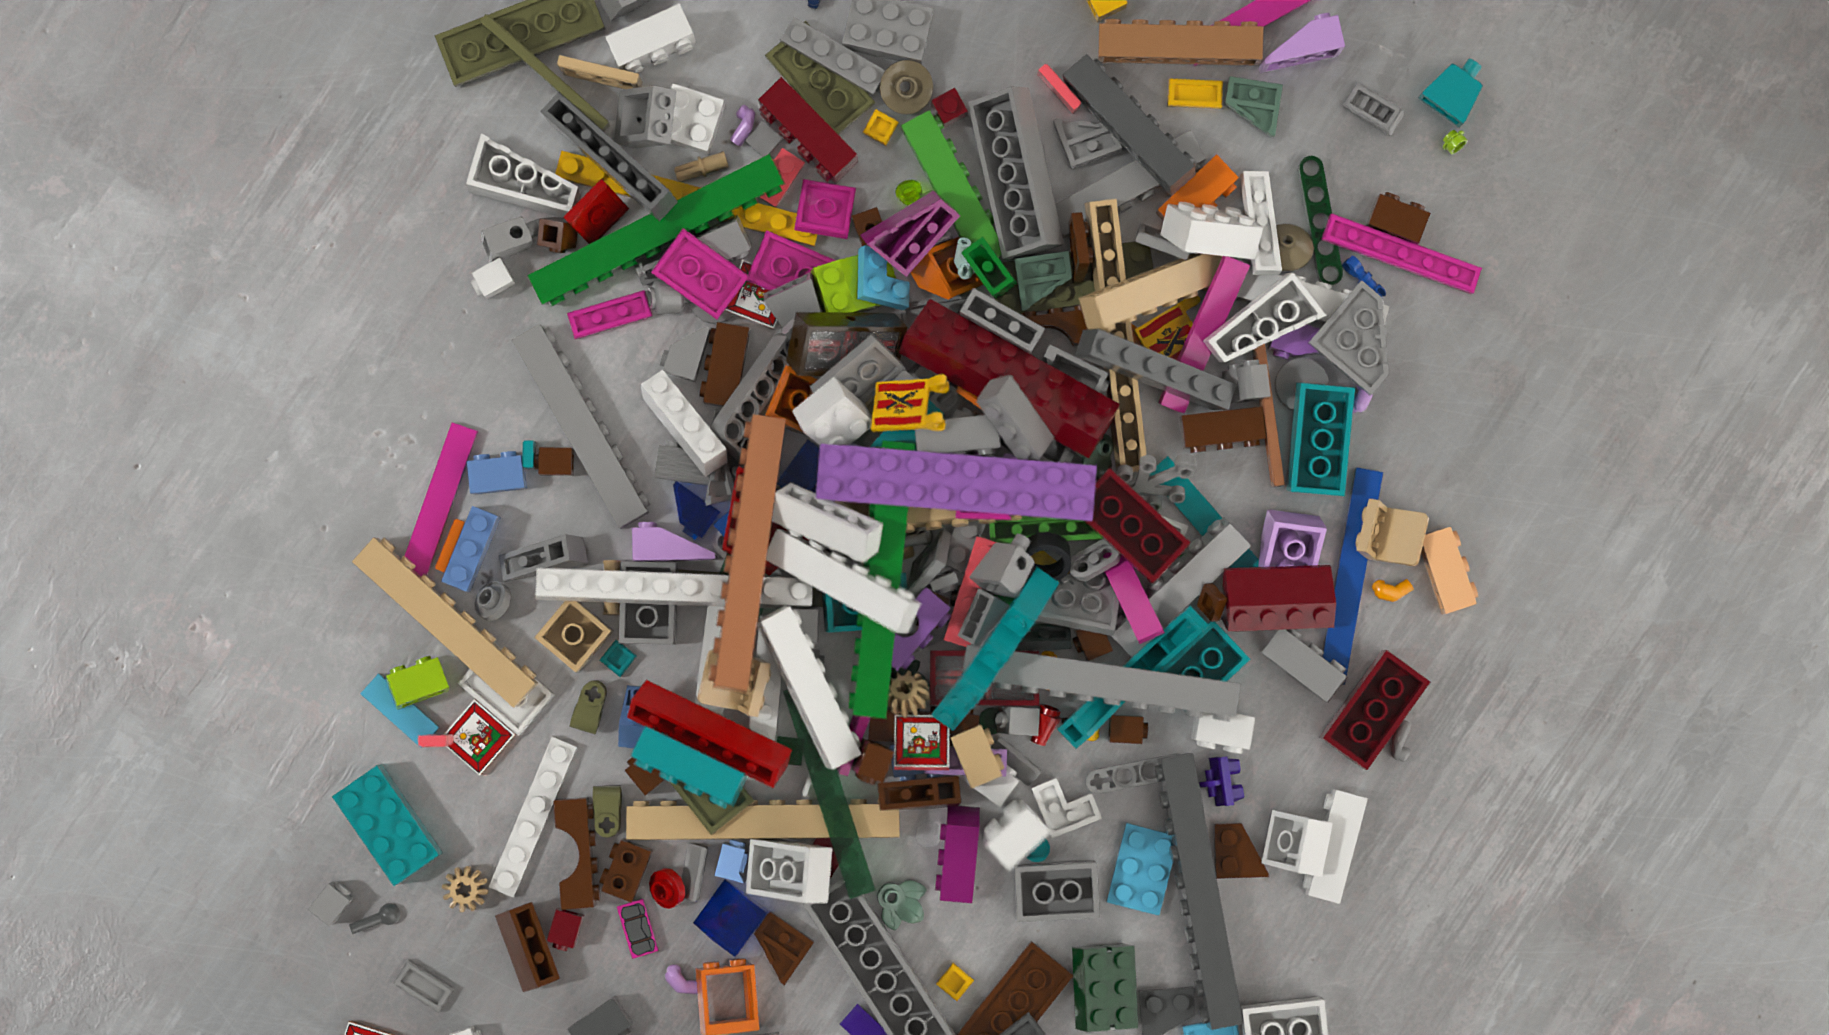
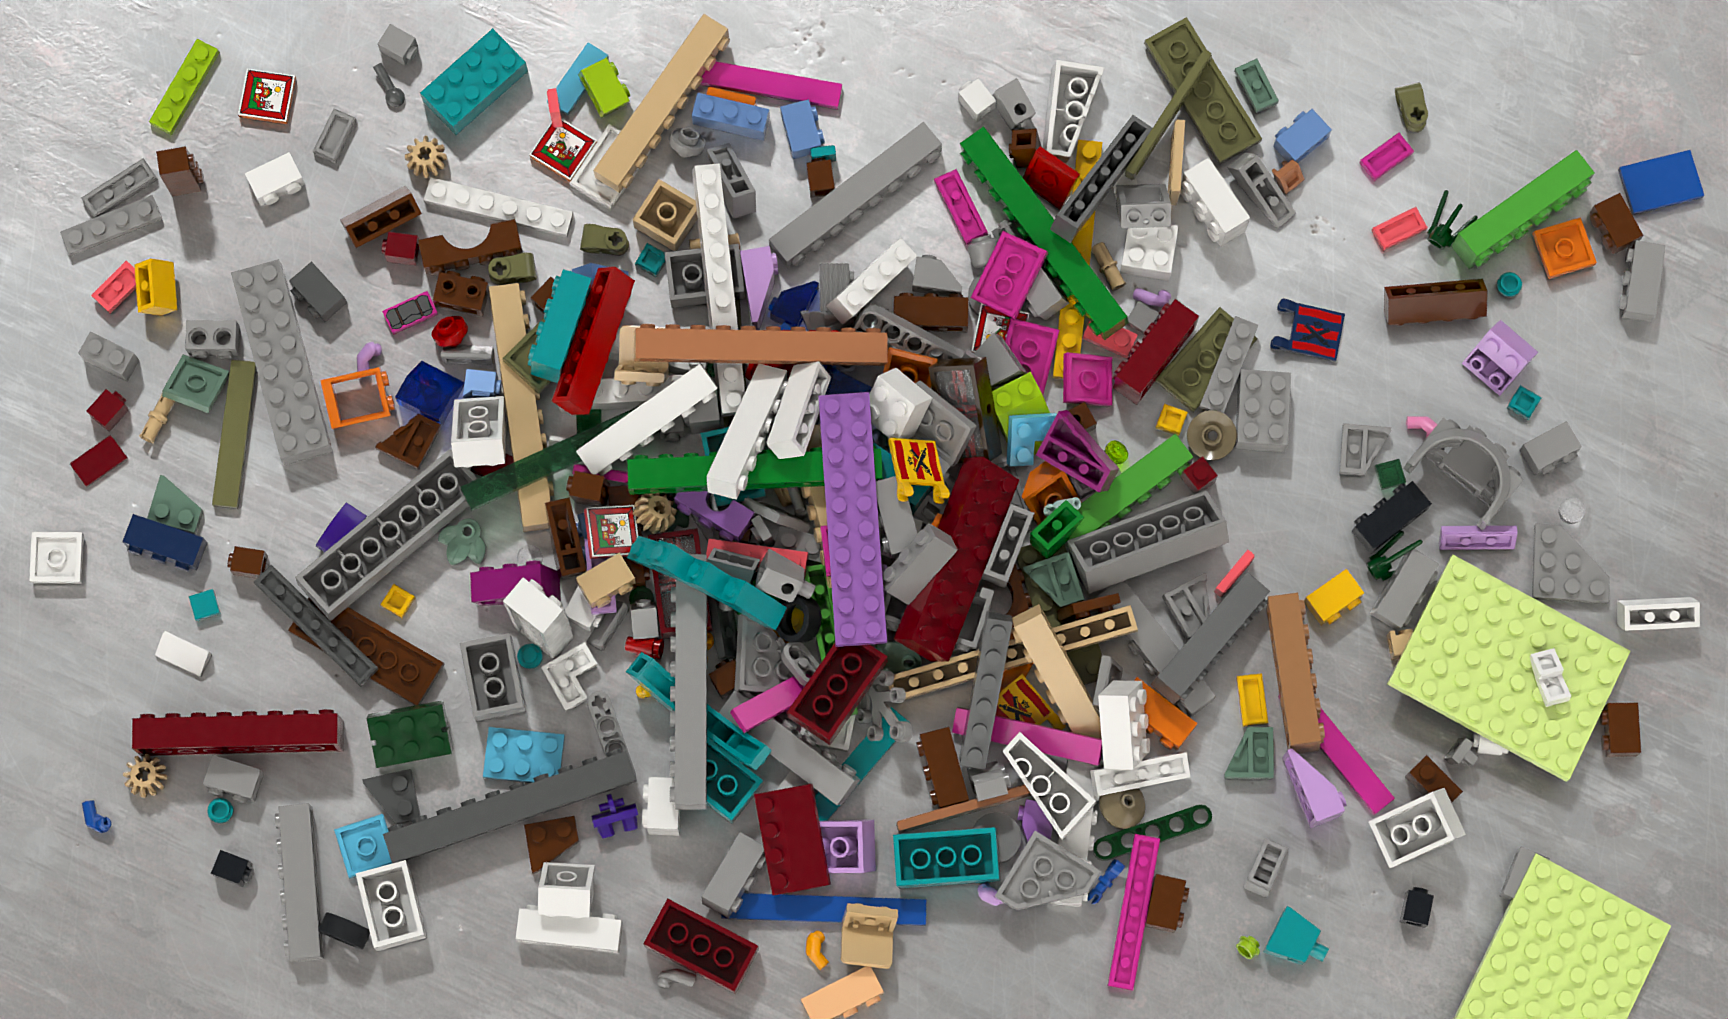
camera: 85 degrees right, 10 degrees down
reddish brown brick [1108,715,1148,744] -> none
reddish brown plate [1197,583,1227,622] -> none

